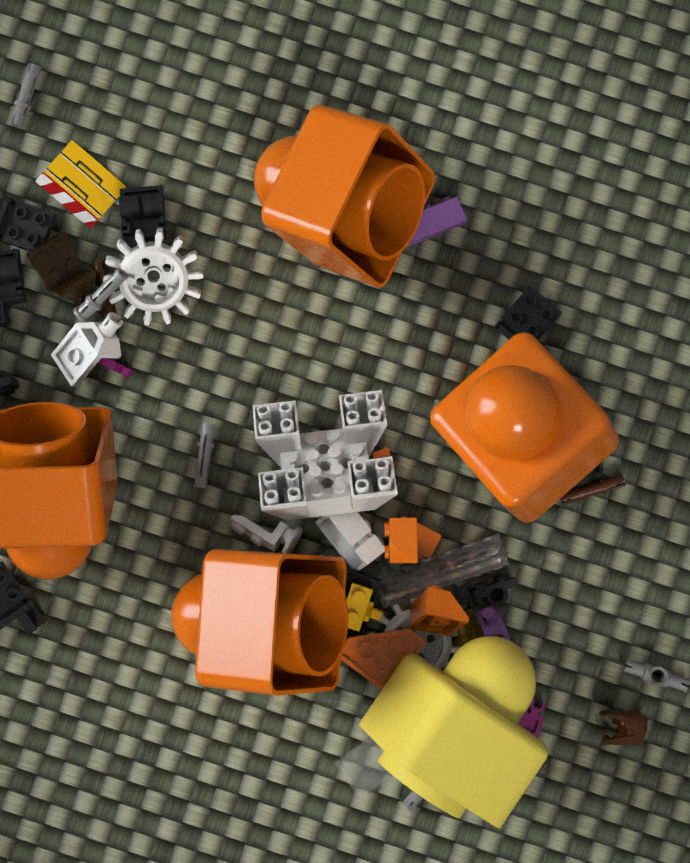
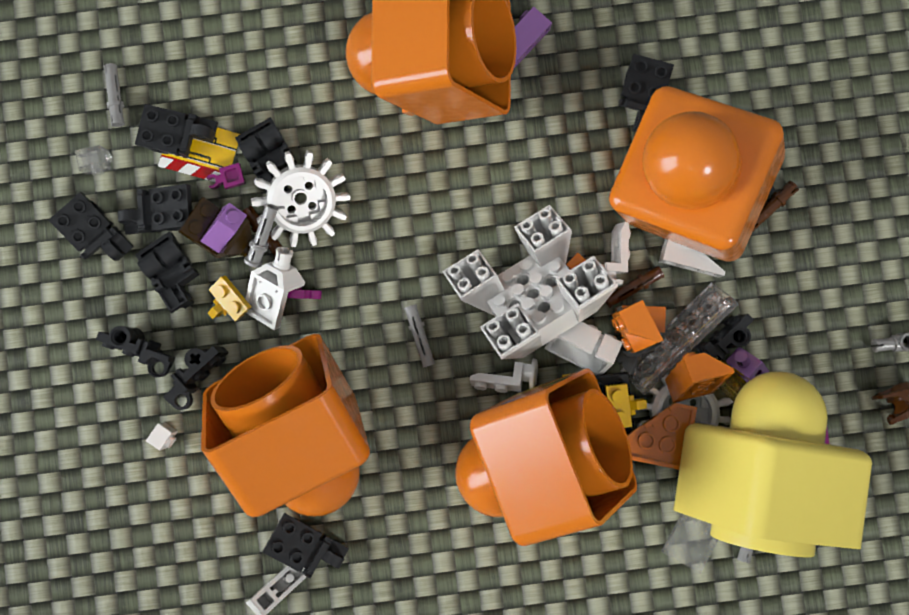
camera: 20 degrees left, 0 degrees up
none -> black plate [135,104,218,158]
none -> medium lavender slope [201,203,247,253]
none -> magenta plate [206,163,246,190]
none -> yellow hinge [208,275,252,321]
none -> white piece [601,222,631,286]
none -> reddish brown pin [606,266,664,308]
none -> white slope [659,239,725,278]

